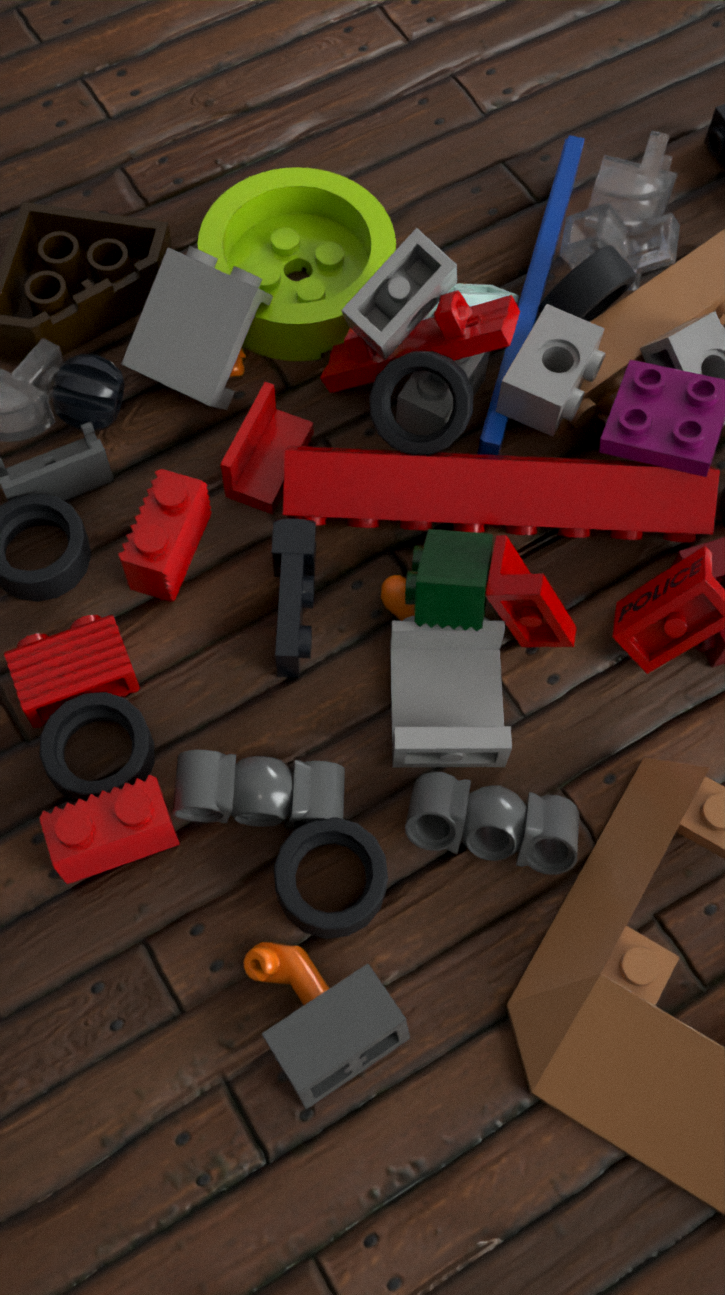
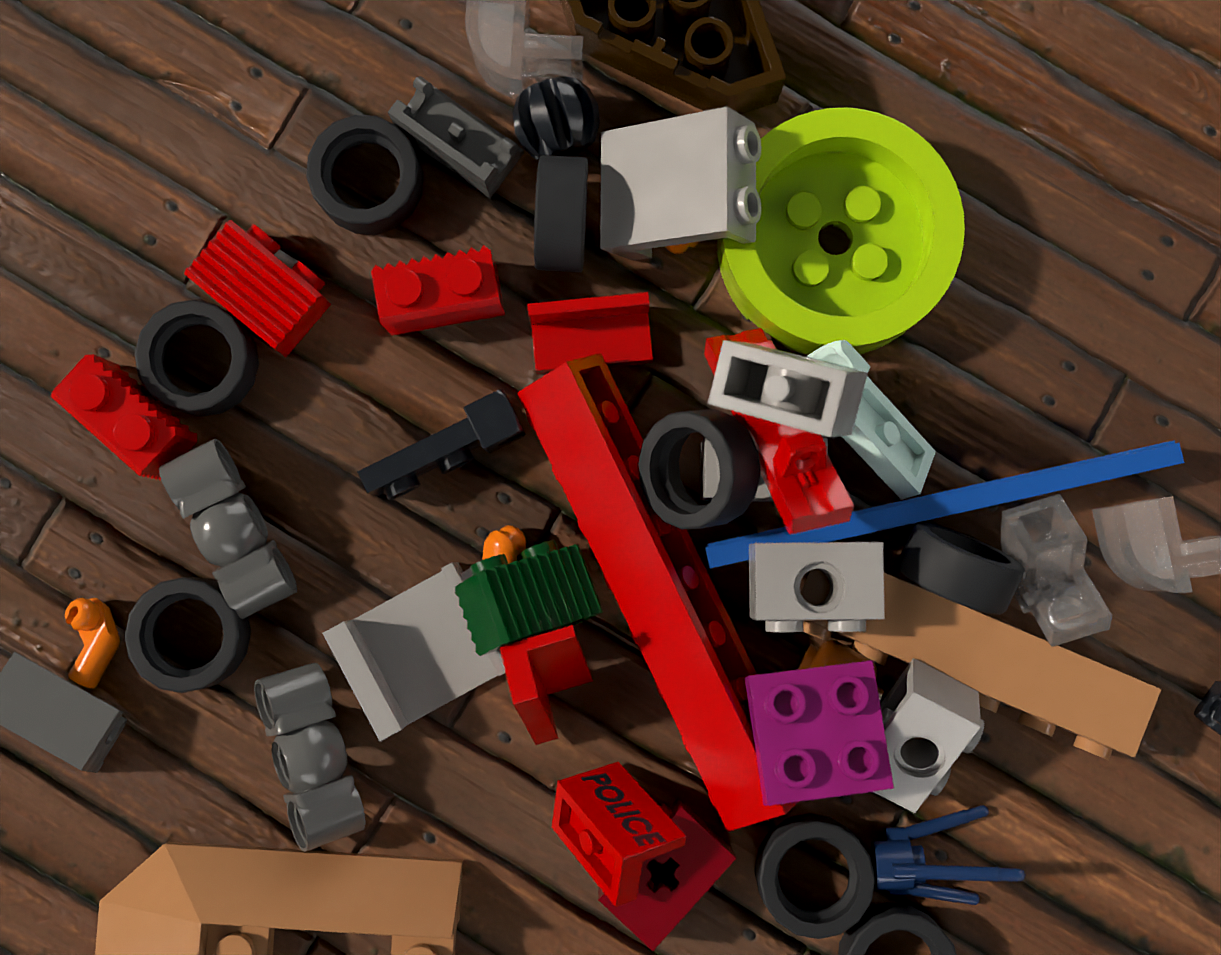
camera: 65 degrees right, 20 degrees up
none -> black tyre [534,155,588,272]

